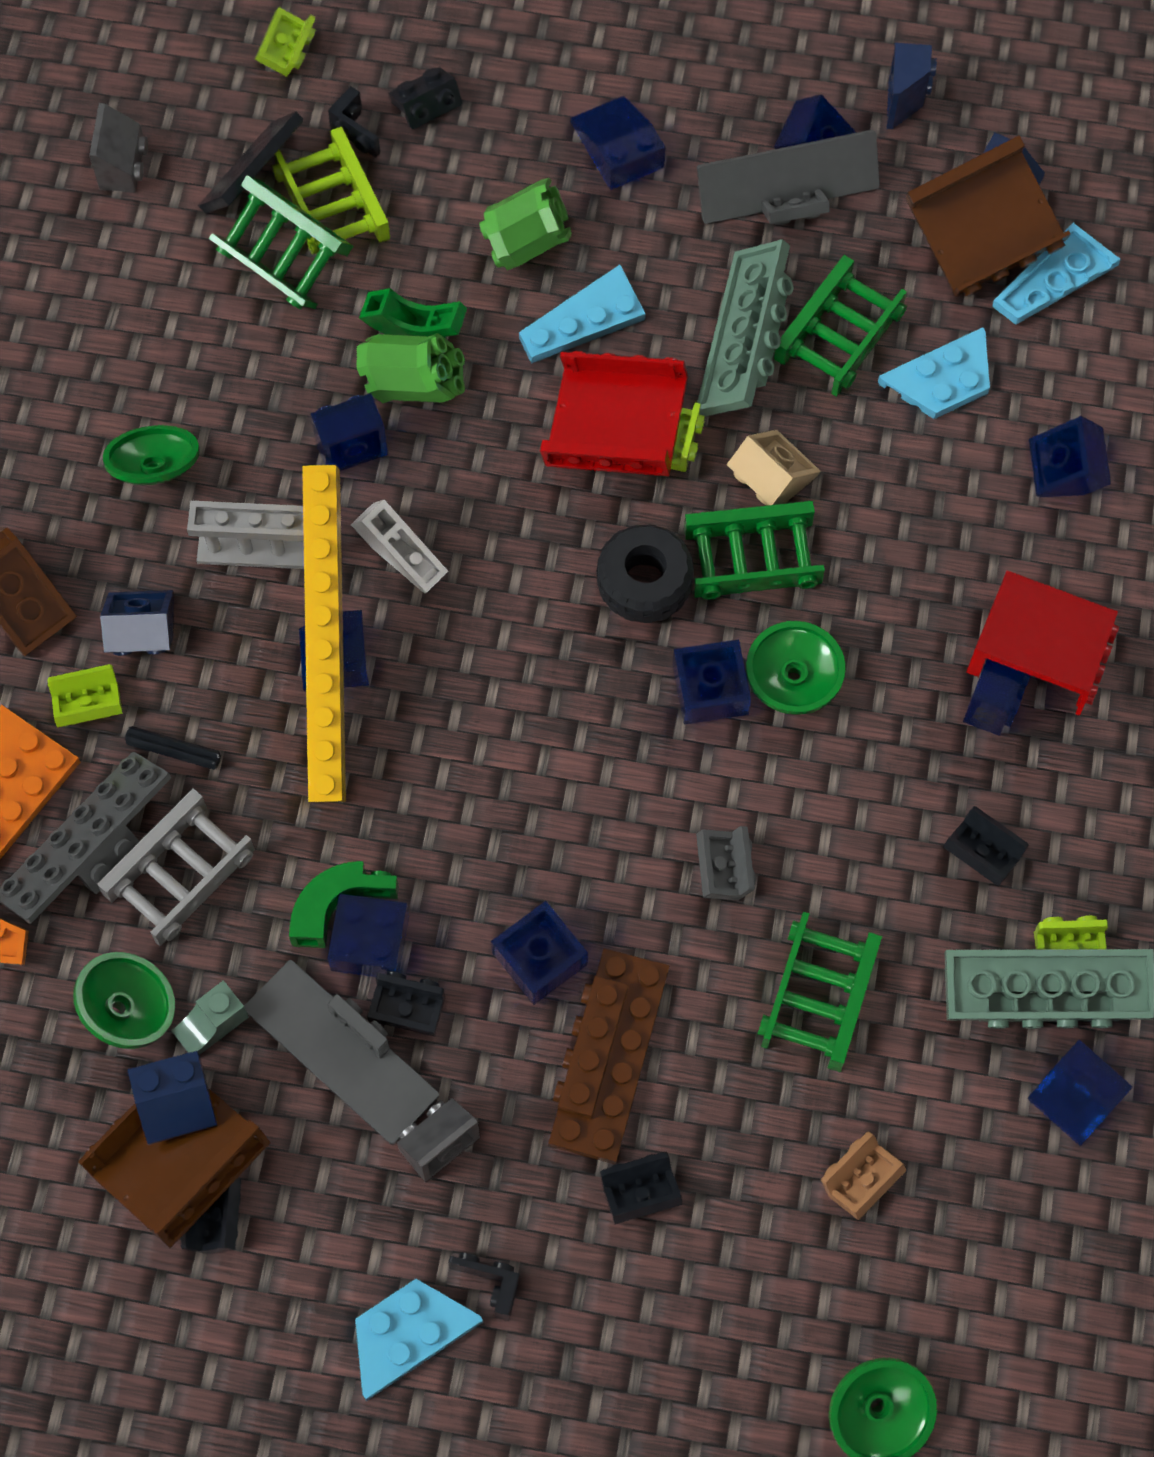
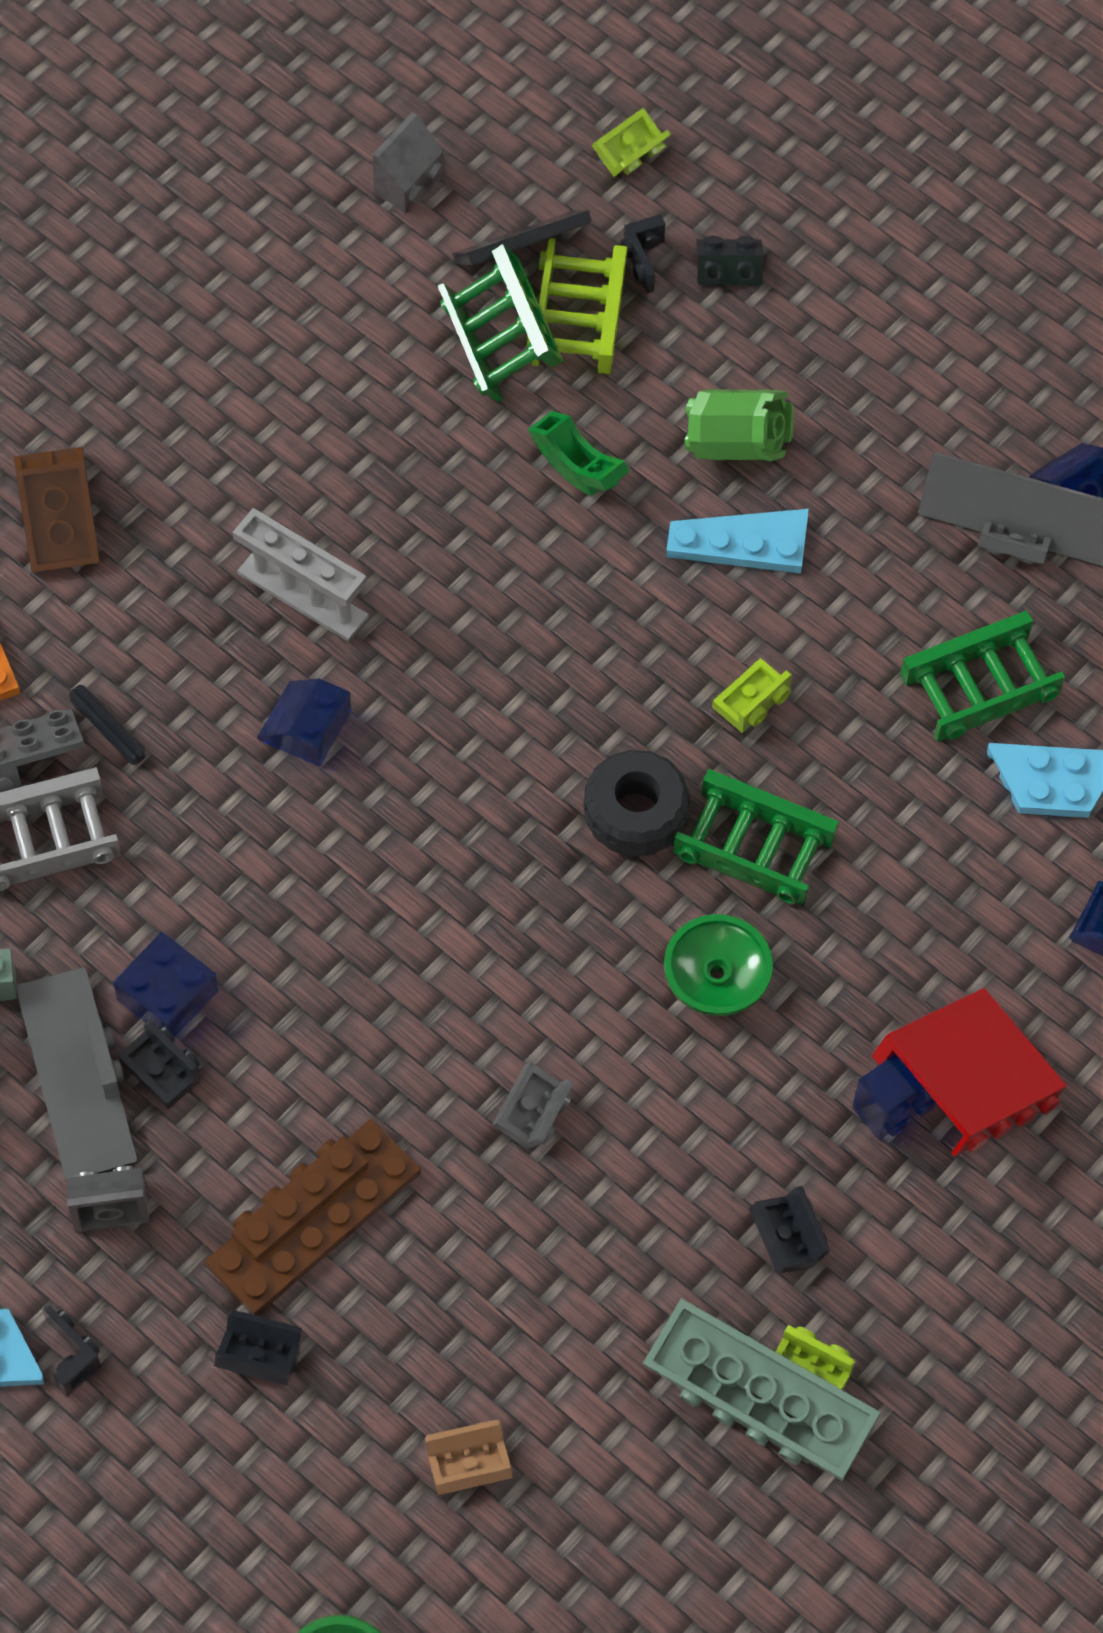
camera: 30 degrees right, 5 degrees down
lime bracket [47,664,123,728] -> none
slope [100,590,174,656] -> none
green dish [103,425,200,485] -> none
green arch [289,861,399,948] -> none
yellow brick [302,465,346,803] -> none
clear blue brick [310,393,388,471] -> none
white slope [351,499,448,593] -> none
bright green brick [357,333,465,403] -> none
clear blue brick [491,901,588,1005] -> none
red panel [540,351,688,476] -> none
clear blue slope [570,96,666,190] -> none
clear blue brick [672,639,751,725] -> none
sand green plate [697,239,793,416] -> none
tan slope [727,430,821,505] -> none
green fence [758,911,882,1072] -> none
clear blue slope [1027,1040,1133,1146] -> none

